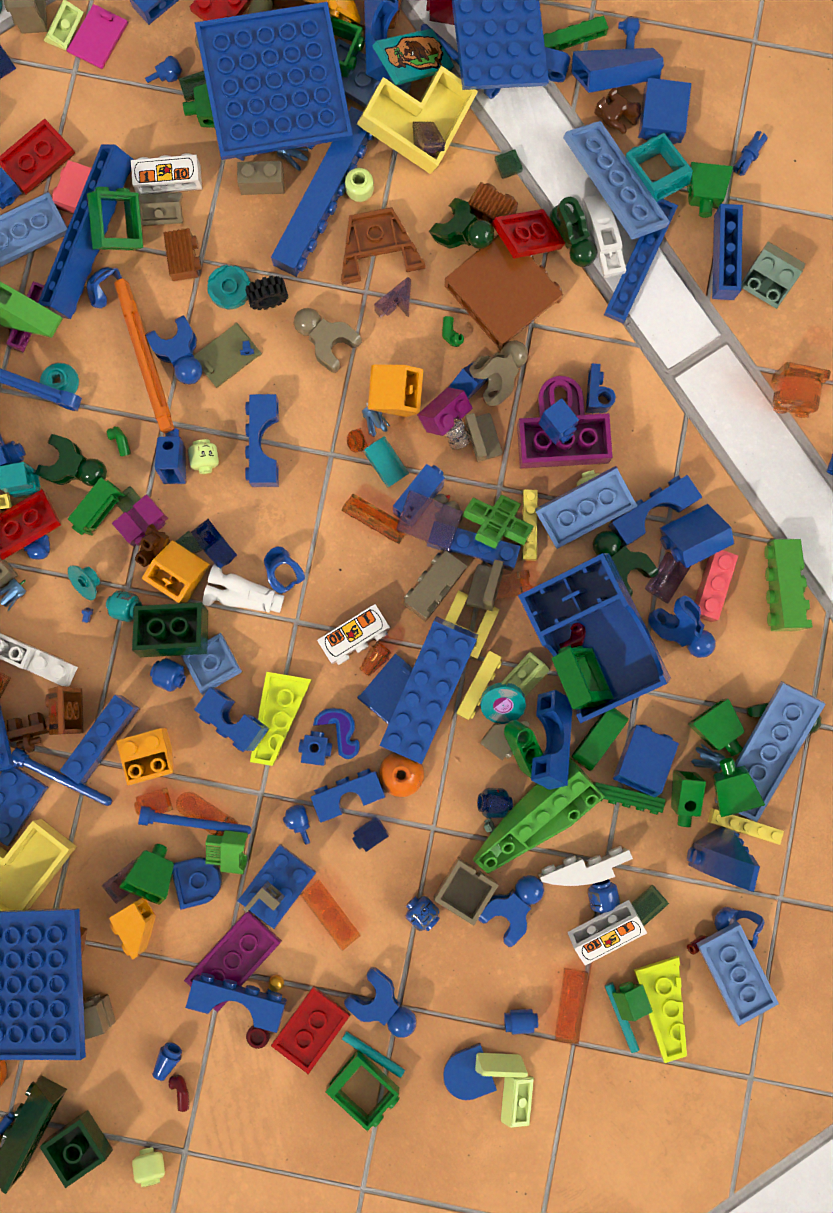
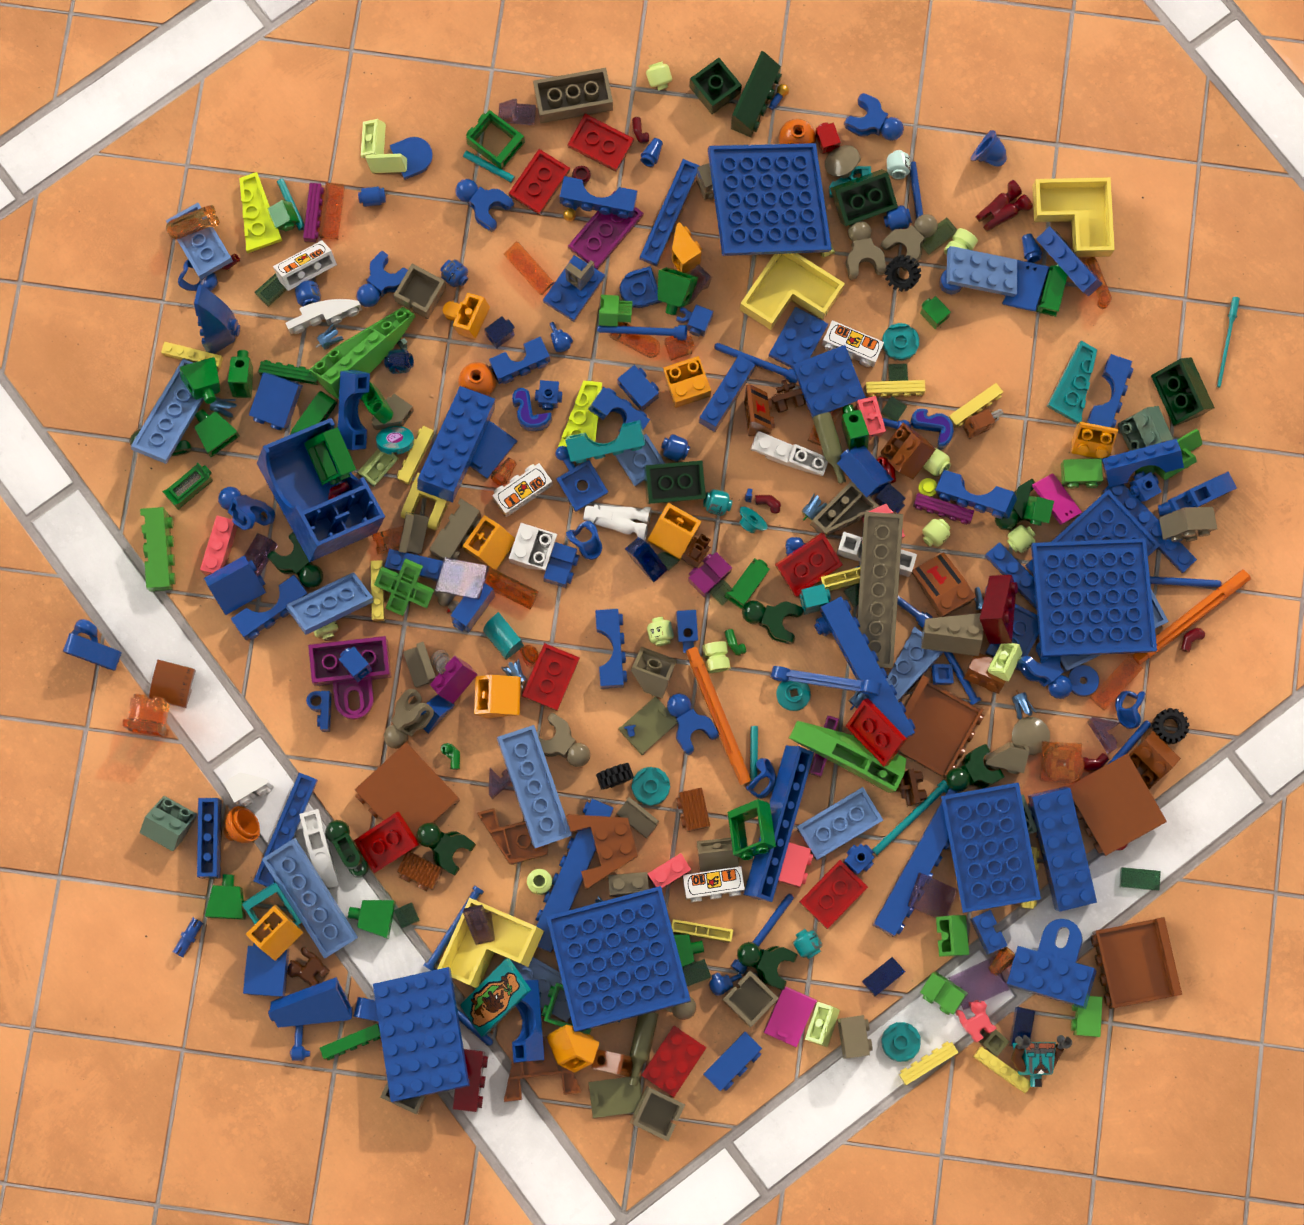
camera: 175 degrees right, 5 degrees down
none -> dark orange slope [149,660,196,708]
none -> green window [162,463,213,510]
none -> clear orange plate [166,205,220,239]
none -> white slope [223,773,274,807]
none -> orange piece [224,806,260,843]
none -> light orange slope [246,905,303,961]
none -> magenta piece [303,183,324,243]
none -> flat silver piece [316,323,344,350]
none -> green torso [348,900,396,939]
none -> blue bar [423,885,484,971]
none -> light orange brick [442,292,490,340]
none -> light orange slope [463,515,515,571]
none -> medium blue plate [497,725,572,849]
none -> slope [498,99,536,125]
none -> white slope [509,523,557,571]
none -> red plate [522,643,580,711]
none -> dark tan brick [533,68,613,123]
none -> blue brick [544,542,580,588]
none -> blue plate [555,446,608,512]
none -> teal arch [565,420,646,463]
none -> dark orange wing [566,814,638,889]
none -> red plate [567,114,634,172]
none -> dark tan panel [616,797,659,838]
none -> blue brick [617,365,659,411]
none -> dark tan slope [631,647,677,698]
none -> blue plate [640,159,700,266]
none -> coral brick [648,853,691,889]
none -> light yellow piece [672,919,733,942]
none -> blue brick [676,305,713,337]
none -> yellowish green wheel [702,641,731,673]
none -> dark tan piece [722,971,779,1028]
none -> blue piece [730,894,794,975]
none -> dark green piece [737,942,798,990]
none -> teal bar [750,726,758,783]
none -> dark red arm [755,495,781,514]
none -> teal head [793,929,822,959]

